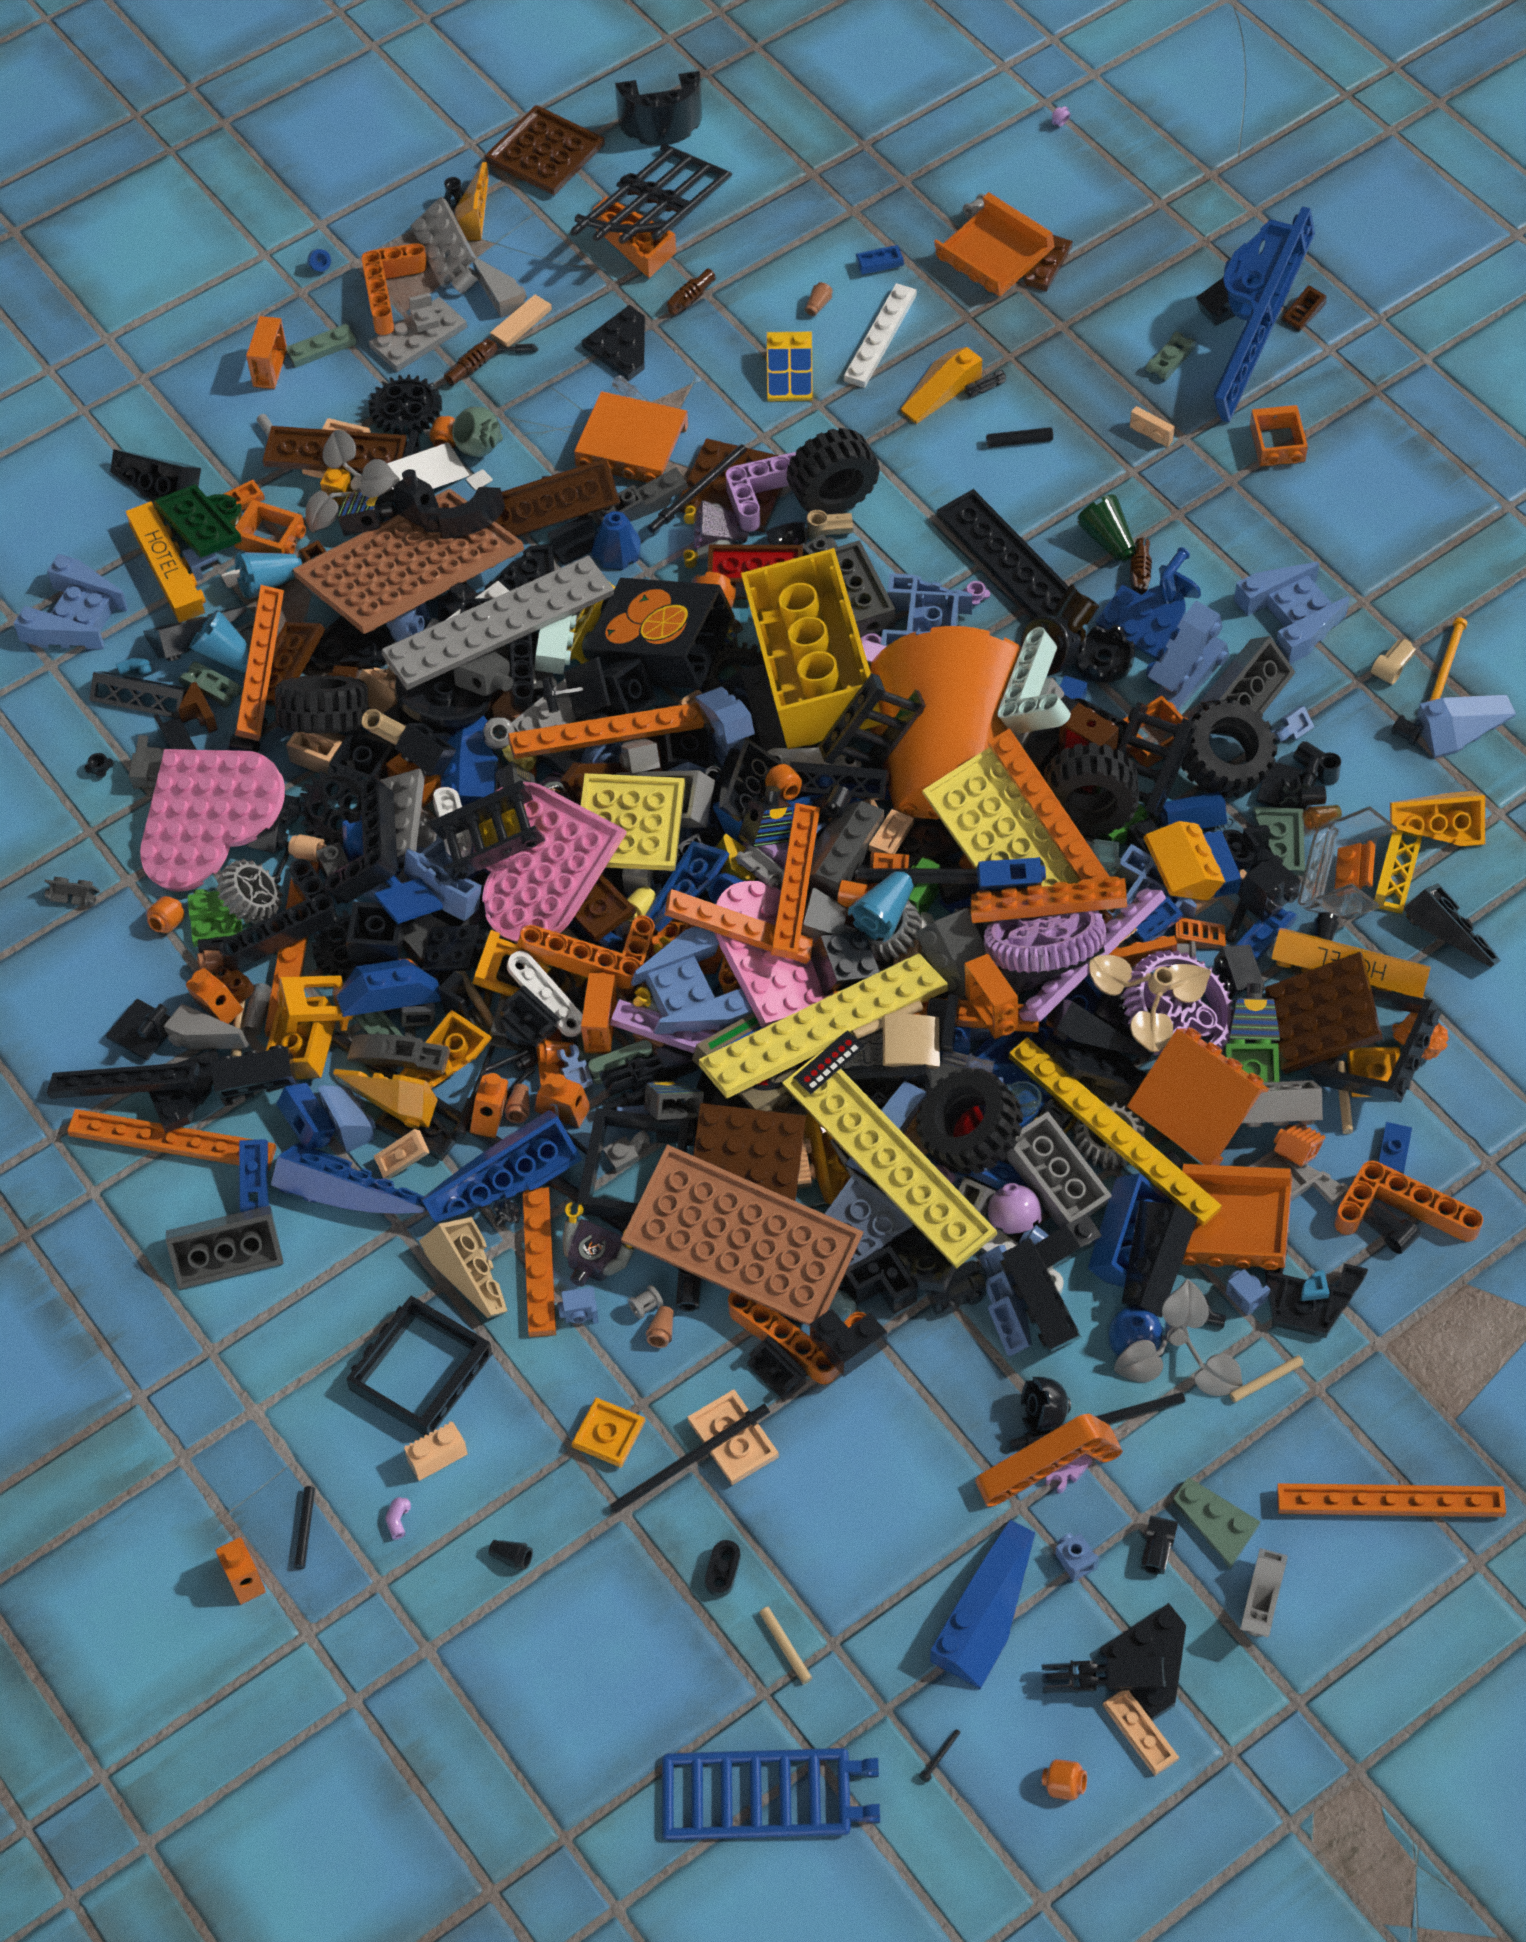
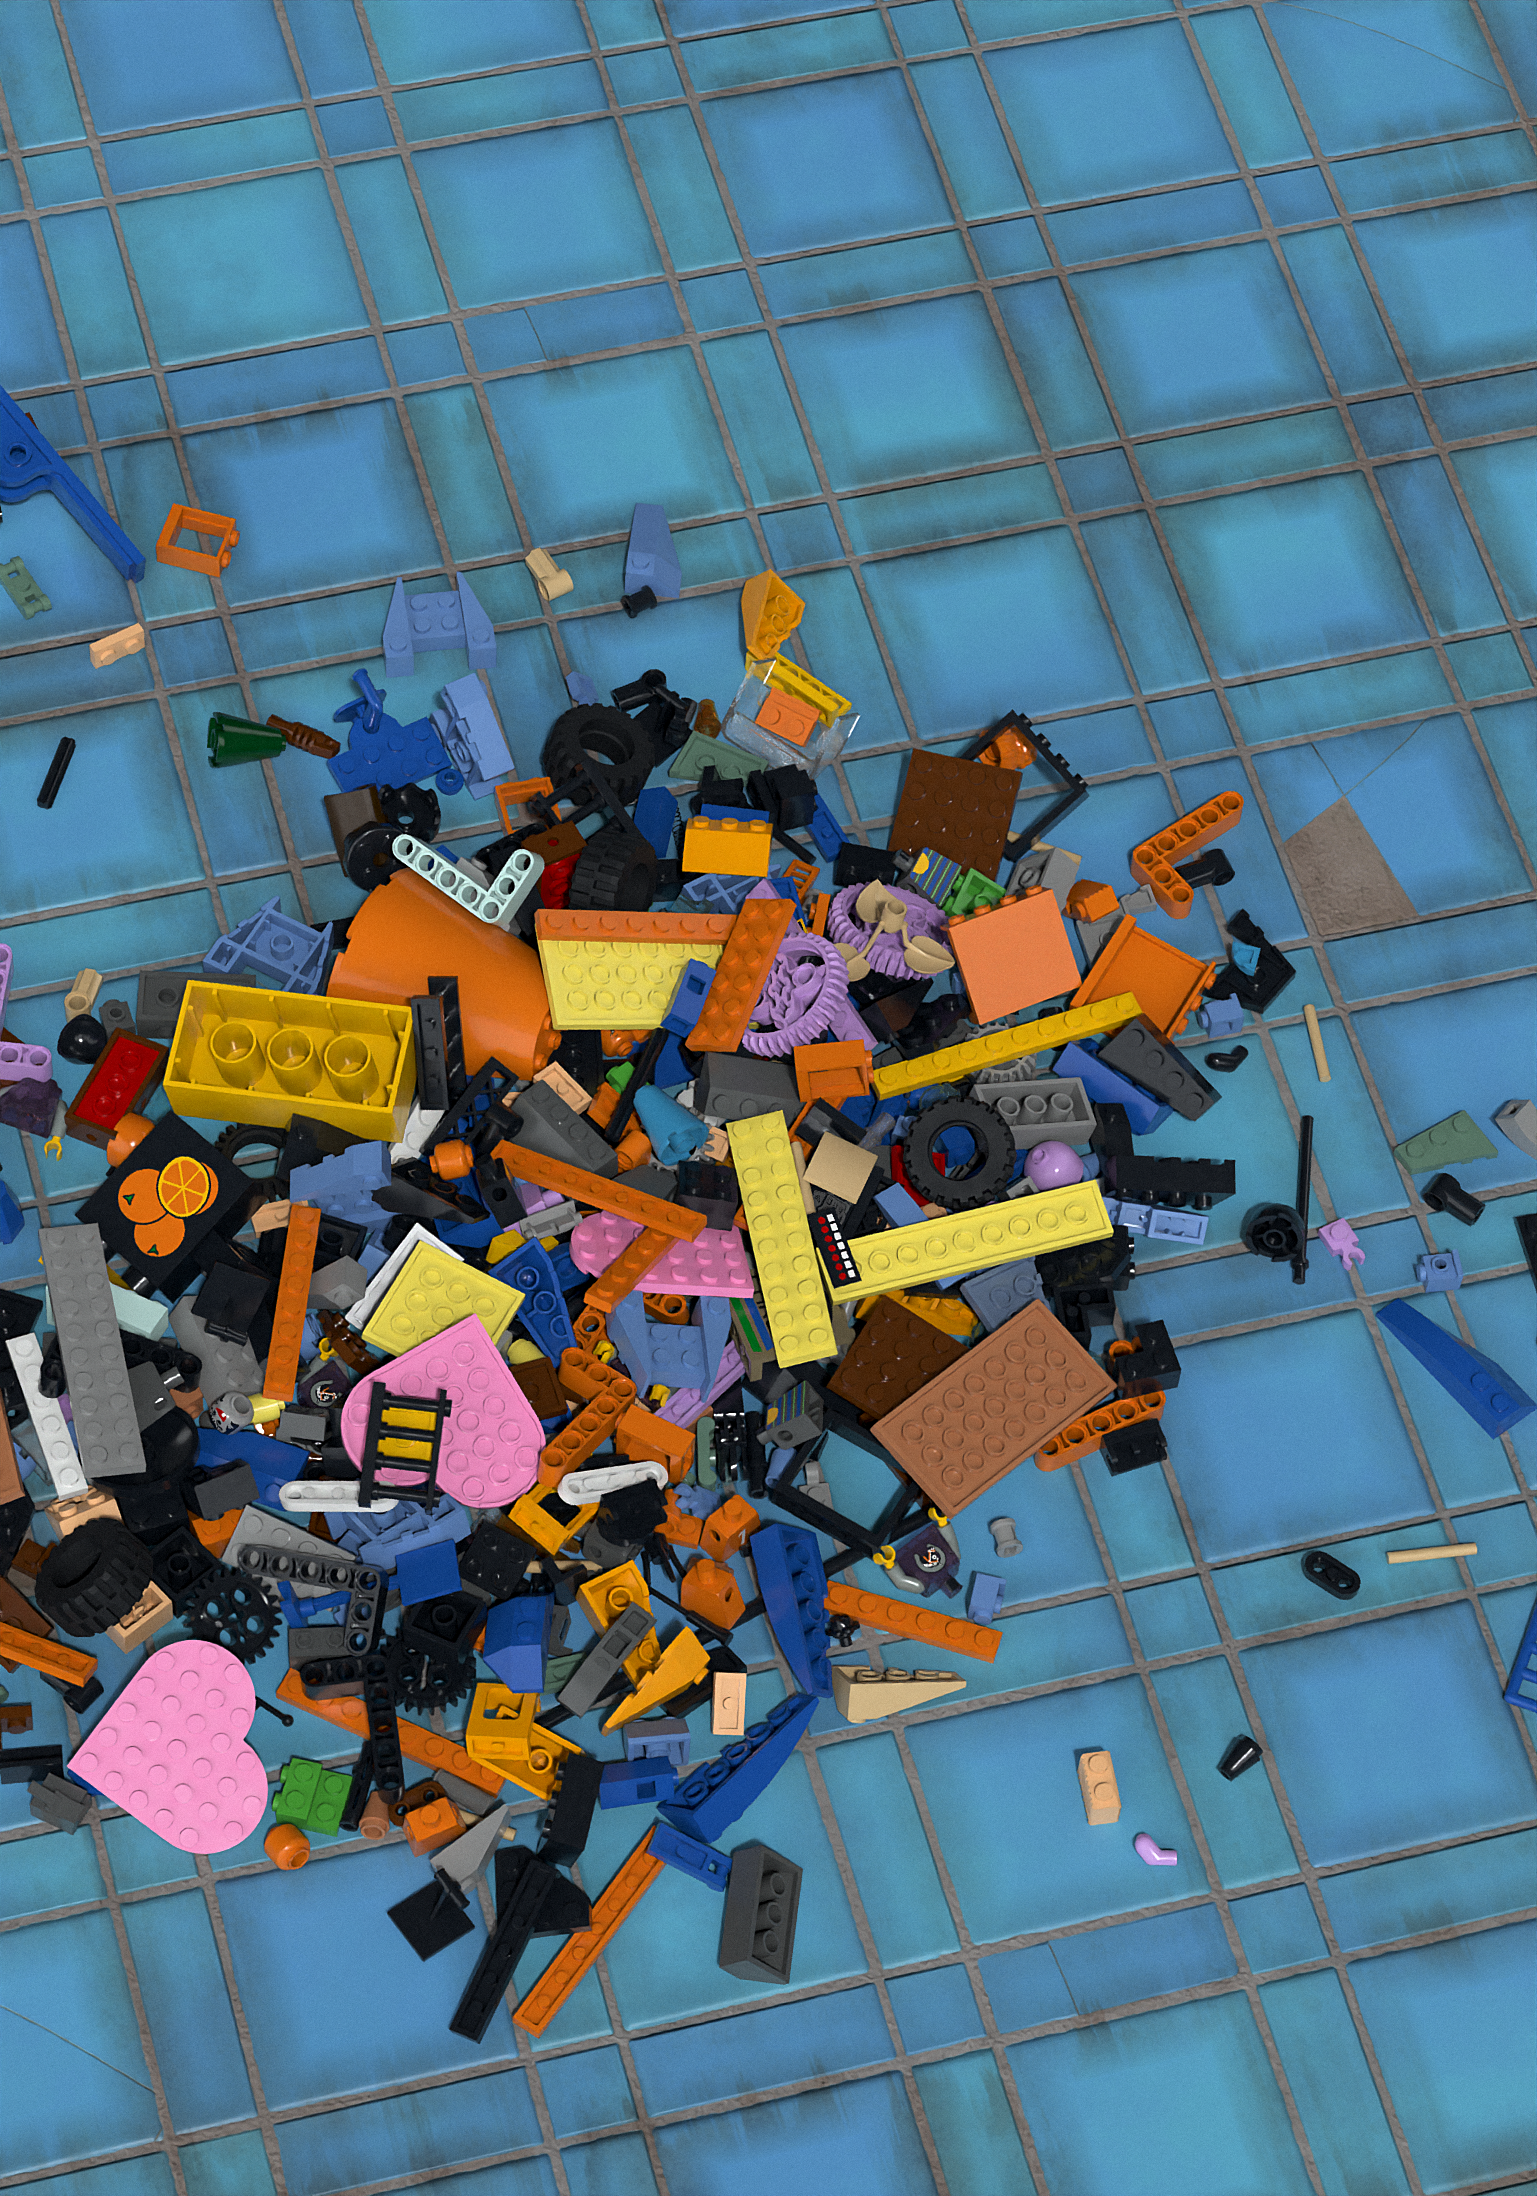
camera: 75 degrees left, 0 degrees up
dark grey hinge [45,877,100,907] -> none
black plate [84,753,114,778] -> none
orange torso [215,1537,266,1605] -> none
light grey gear [216,859,282,925] -> none
light nougat brick [288,834,327,863] -> none
black bar [294,1486,315,1569] -> none
black window [346,1295,493,1436] -> none
tan piece [361,709,406,745] -> none
light orange plate [571,1397,646,1468] -> none
black bar [610,1403,770,1513] -> none
nougat cone [646,1306,674,1348] -> none
black piece [676,1268,702,1312] -> none
light nougat plate [688,1389,779,1485] -> none
black tyre [786,428,880,515] -> none
black plate [936,489,1069,618] -> none
lavender plate [962,581,990,606] -> none
orange beam [975,1413,1123,1507] -> none
blue cylinder [1108,1306,1163,1357] -> none
light grey plant [1114,1279,1243,1396] -> none
dark grey slope [1200,636,1295,714] -> none
light orange brick [1271,928,1431,998] -> none
orange plate [1276,1483,1506,1517] -> none
black cone [1314,912,1339,941] -> none
light orange plate [1346,1047,1400,1097] -> none
blue plate [1378,1122,1412,1174] -> none
black wedge [1403,883,1501,967] -> none
light orange bar [1427,617,1468,702] -> none

